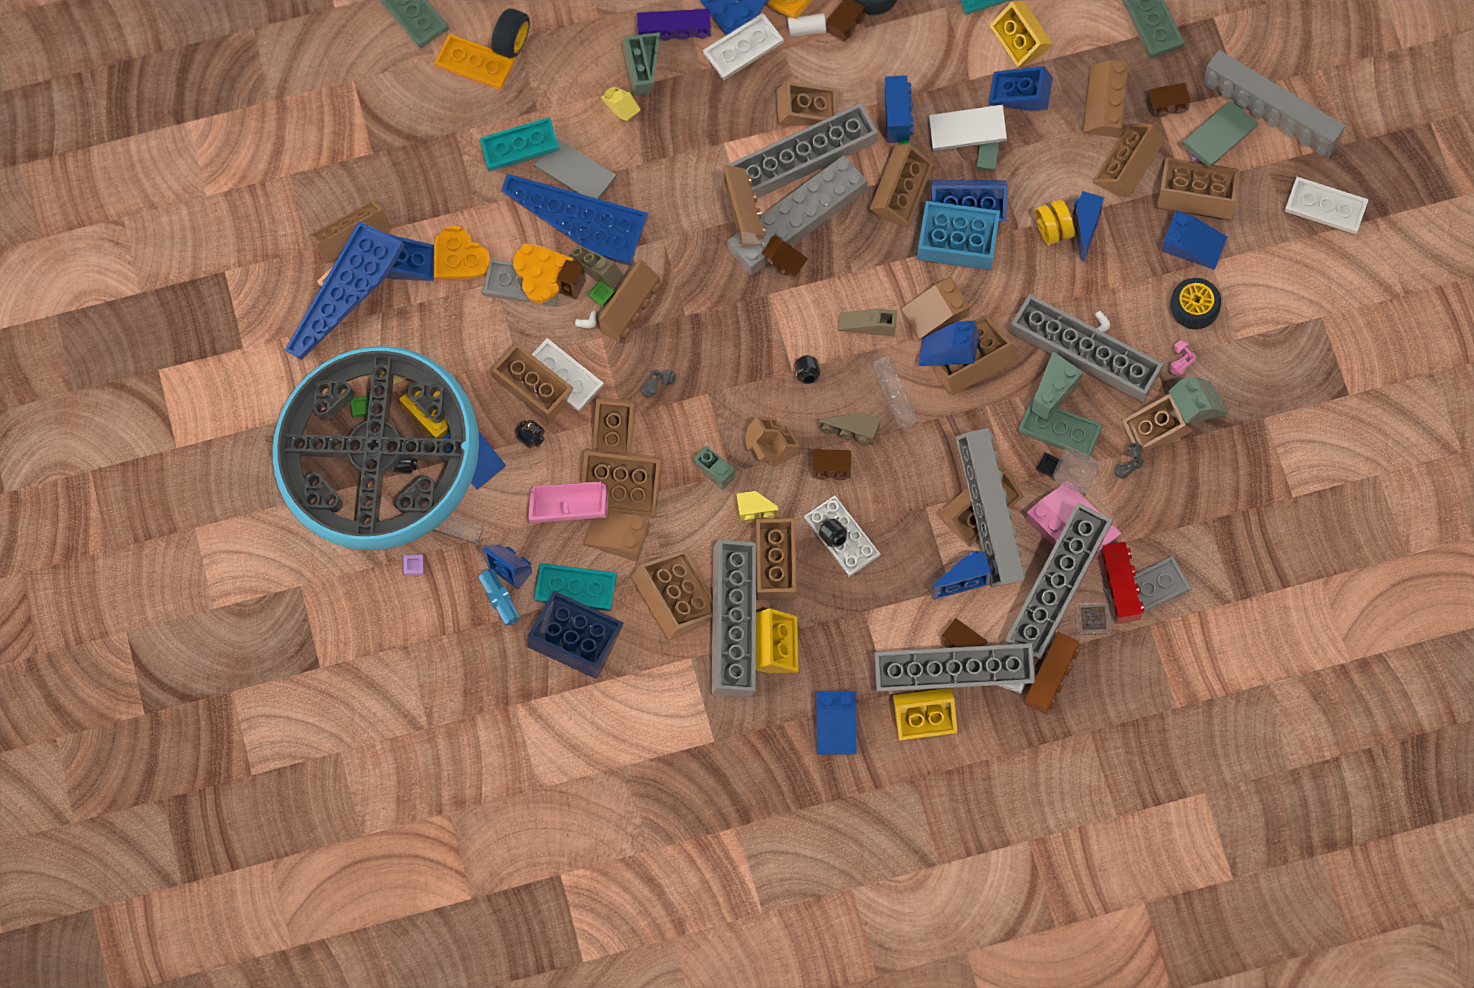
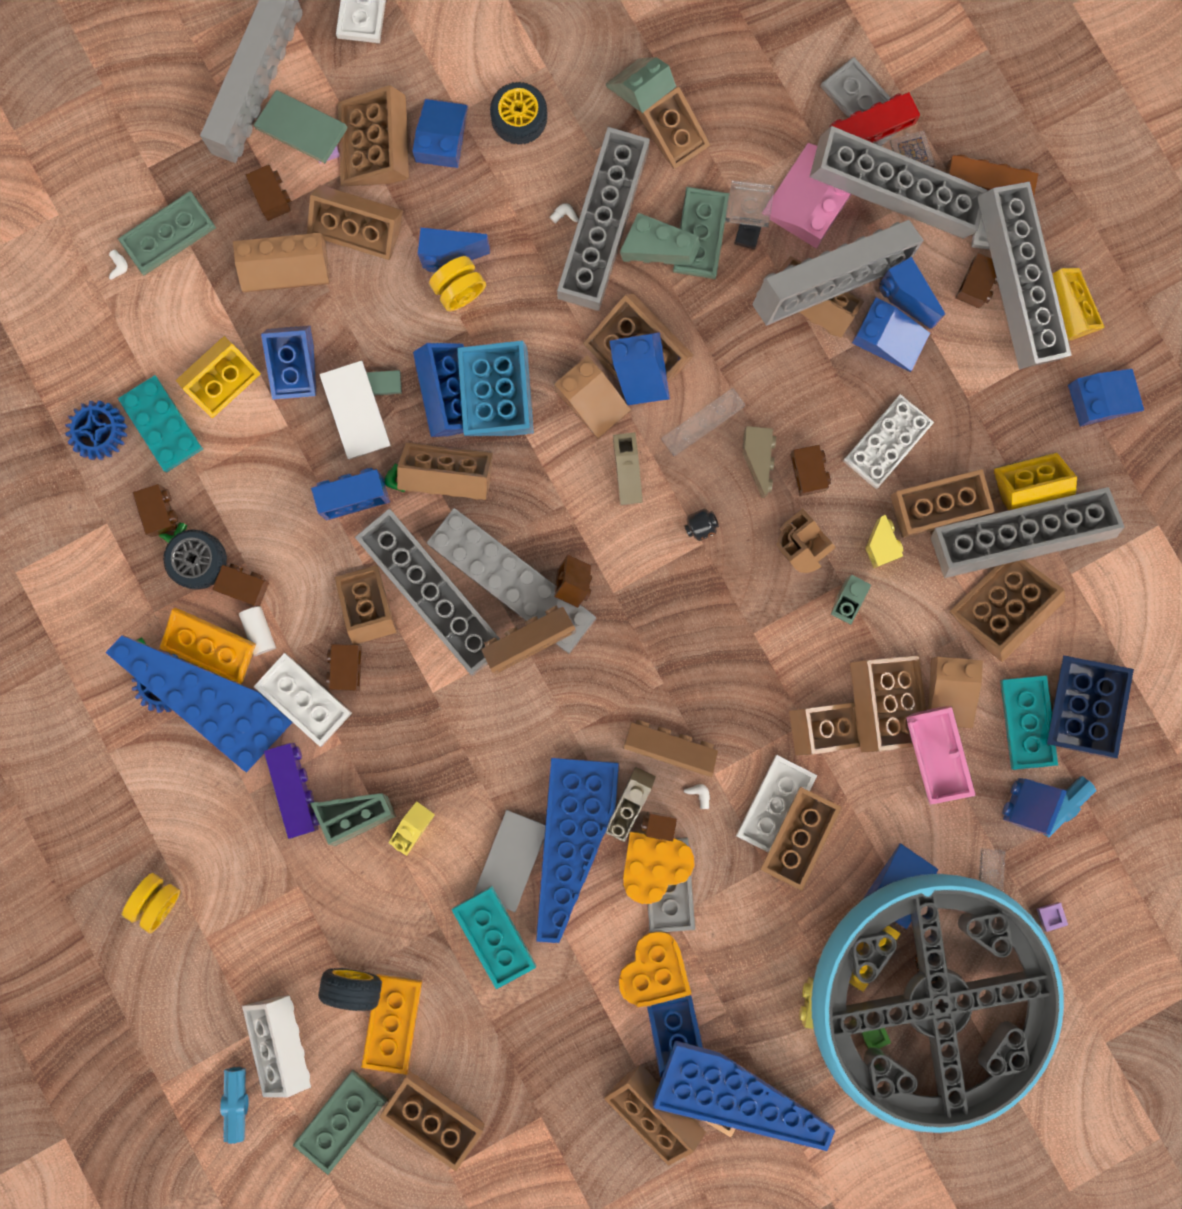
camera: 110 degrees left, 15 degrees up
black head [516,420,545,448] -> none
bright green plate [588,281,615,307] -> none
dark grey piece [641,369,676,398] -> none
black head [819,519,847,547] -> none
dark grey piece [1116,442,1144,479] -> none
bright pink piece [1169,339,1196,376] -> none
none -> reddish brown brick [326,644,362,691]
none -> medium nougat brick [379,1071,485,1171]
none -> slope [852,297,930,372]

